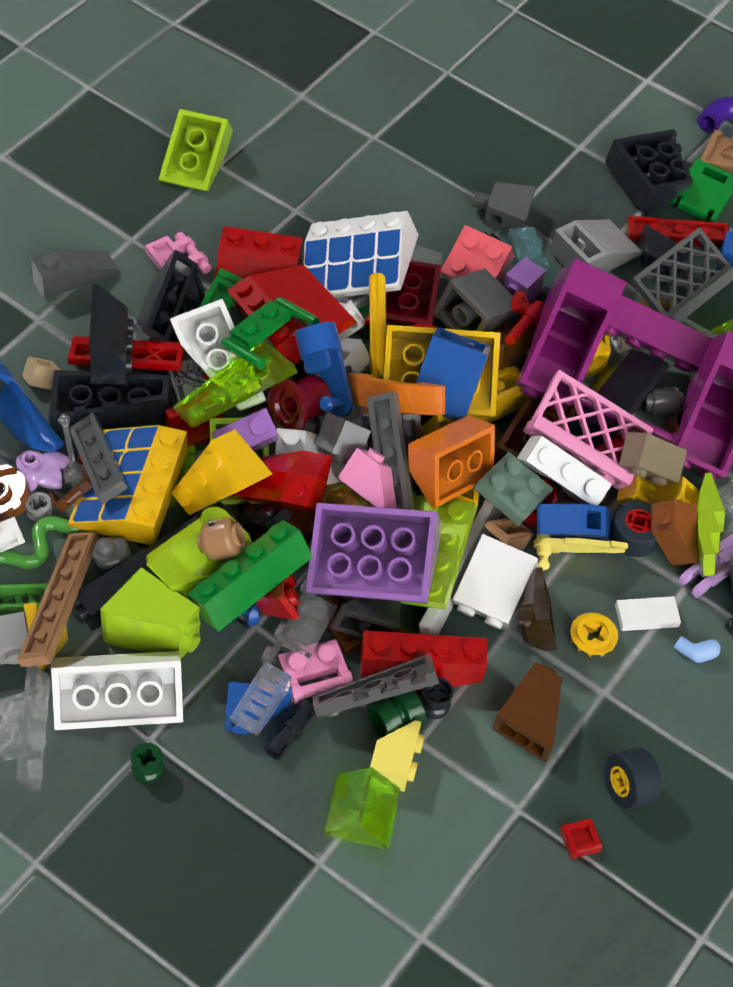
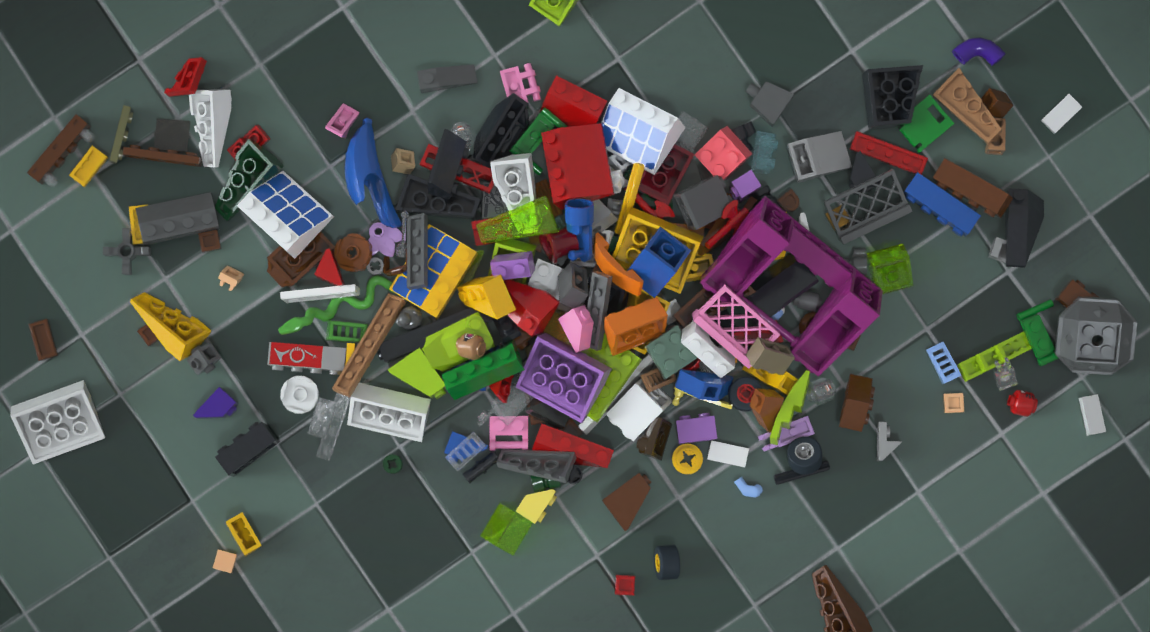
camera: 30 degrees right, 30 degrees up
green plate [221,297,320,370] -> none
none -> medium lavender brick [675,413,717,444]

